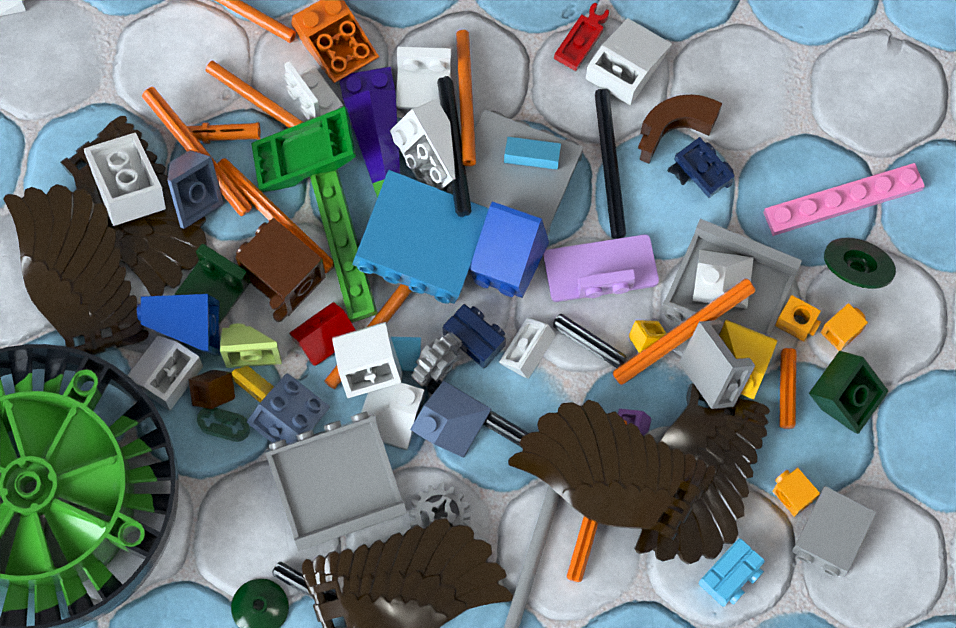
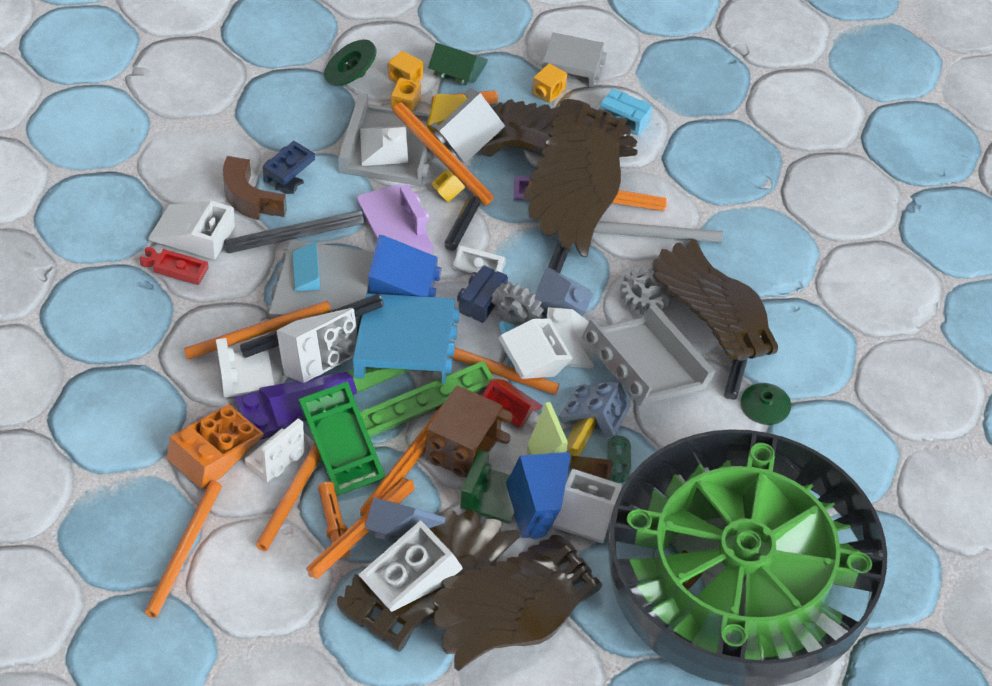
camera: 105 degrees left, 20 degrees down
bright pink plate [763,163,925,236] -> none

